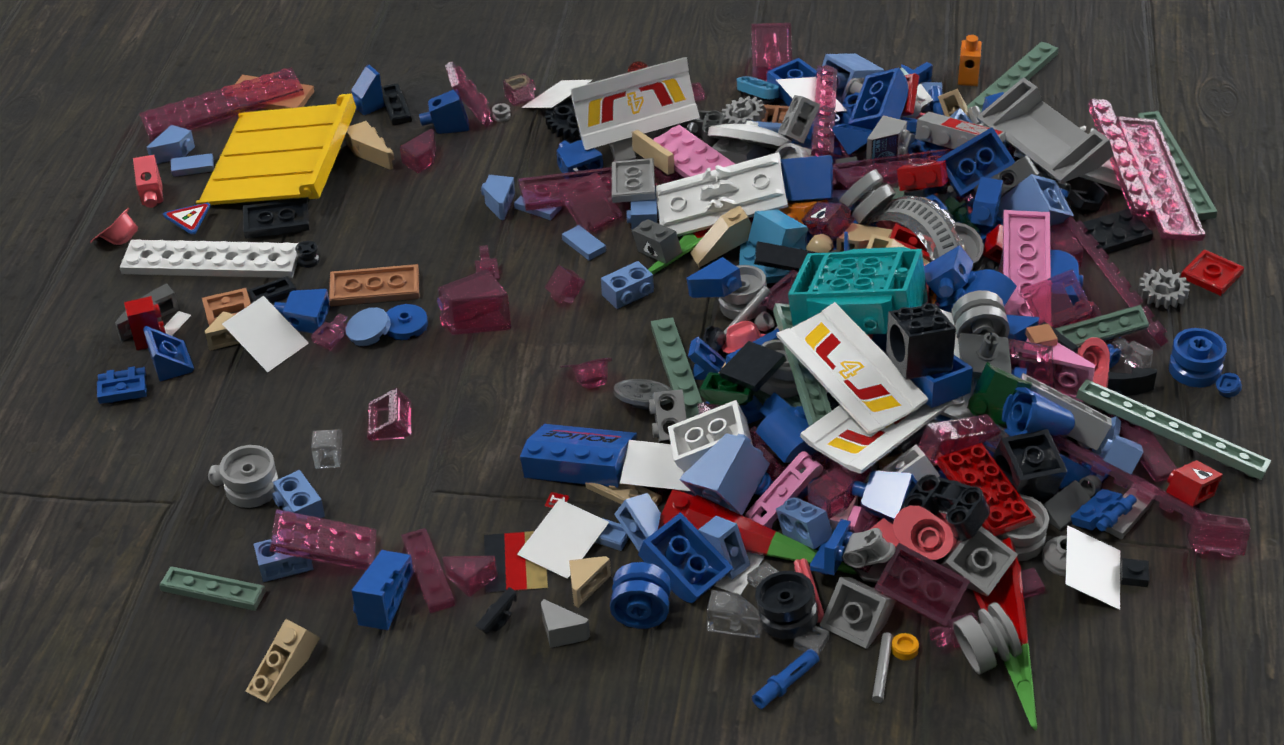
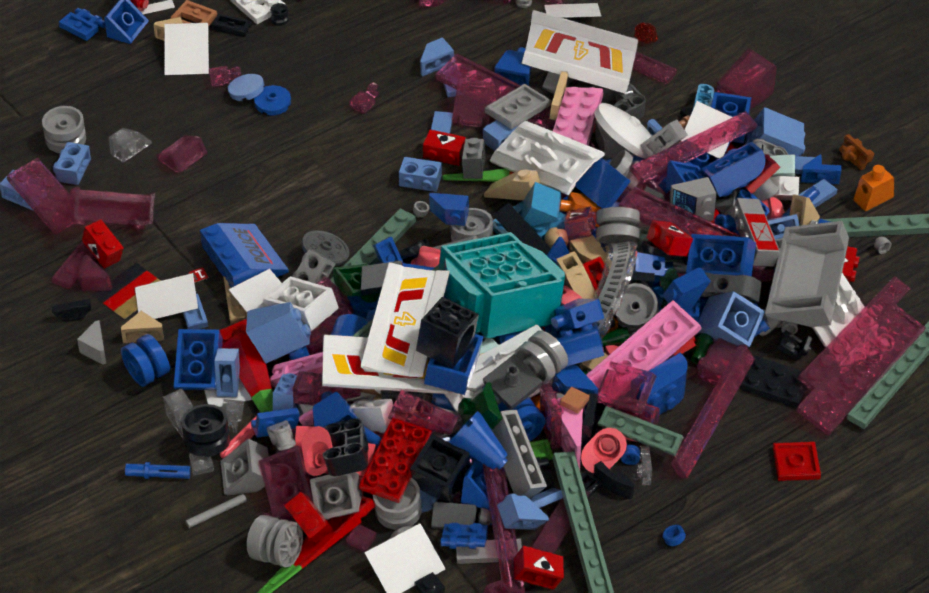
camera: 45 degrees right, 5 degrees up
blue torso [274,289,330,334] -> none
nougat tile [329,264,420,306] -> none
blue wedge [351,550,414,630] -> none
clear pink slope [437,269,511,335] -> none
clear pink brick [544,265,586,304] -> none
clear pink piece [560,358,612,388] -> none
medium blue slope [615,493,661,551] -> none
light grey gear [722,96,766,124] -> none
light orange tile [891,633,919,660] -> none
light grey gear [1138,268,1190,309] -> none
blue wheel [1169,328,1227,388] -> none
none -> clear pink windscreen [70,187,155,229]
none -> red brick [82,219,124,269]
none -> red brick [284,492,333,543]
none -> light grey hinge [413,201,429,218]
none -> red brick [423,129,466,166]
none -> dark orange hips [839,134,874,170]

